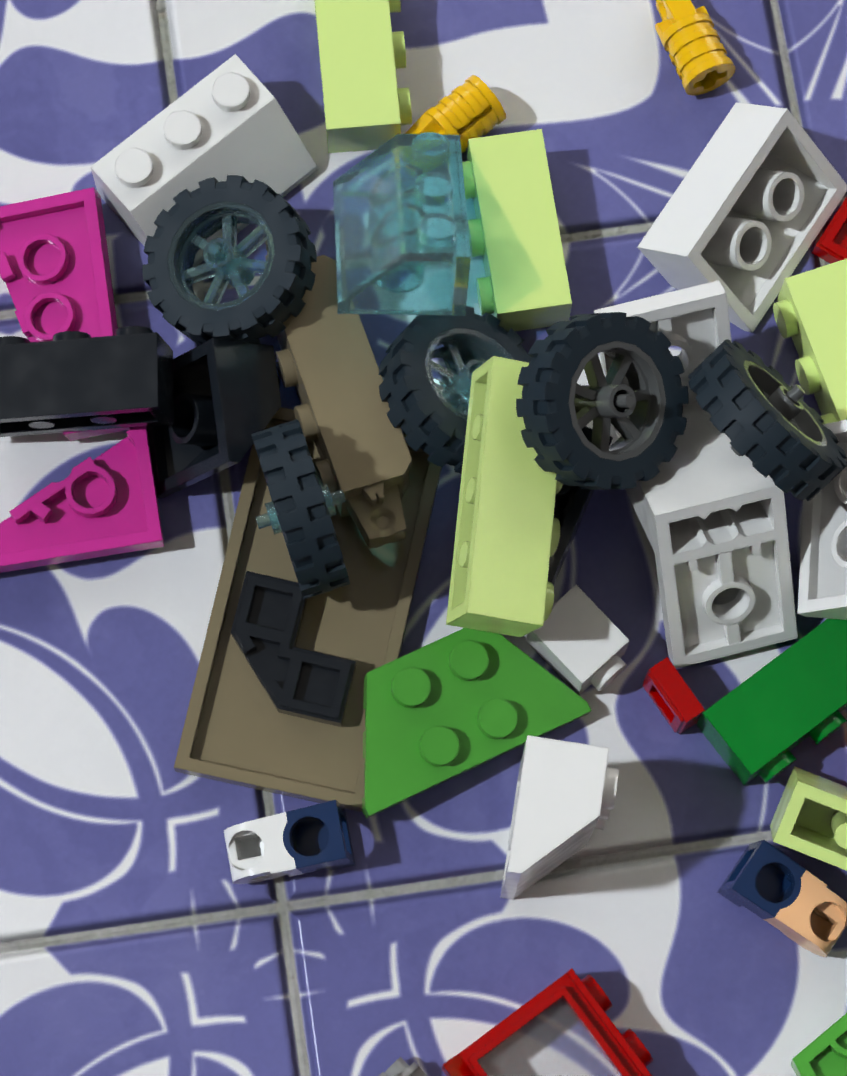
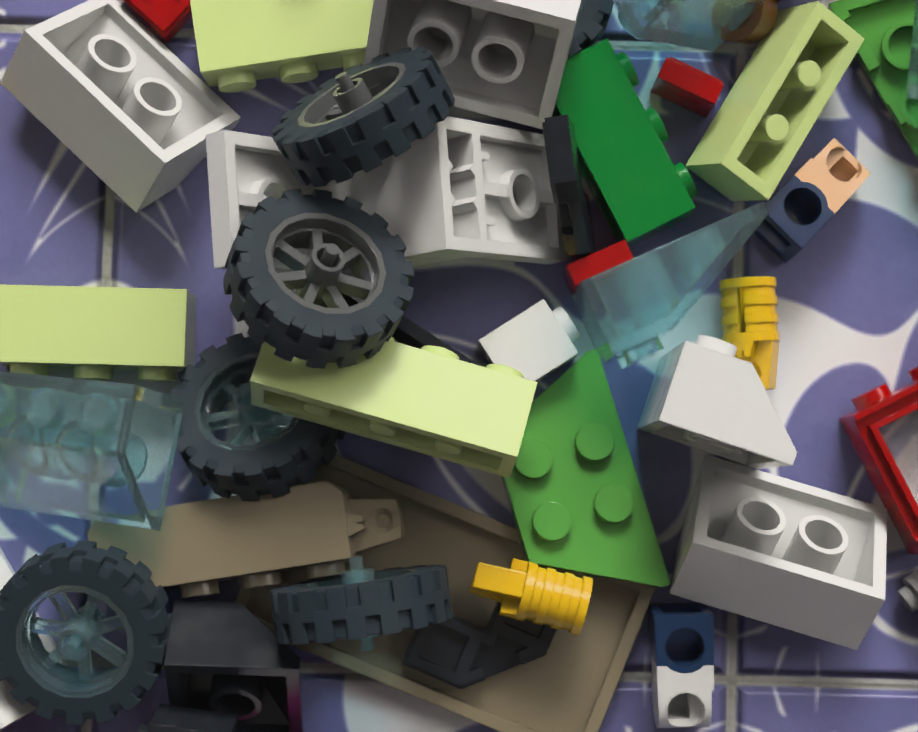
camera: 80 degrees left, 10 degrees up
none -> yellow hinge [469,558,593,636]
none -> black tile [542,115,596,261]
none -> clear light blue slope [571,201,769,370]
none -> white slope [670,454,887,650]
none -> yellow hinge [719,276,780,391]

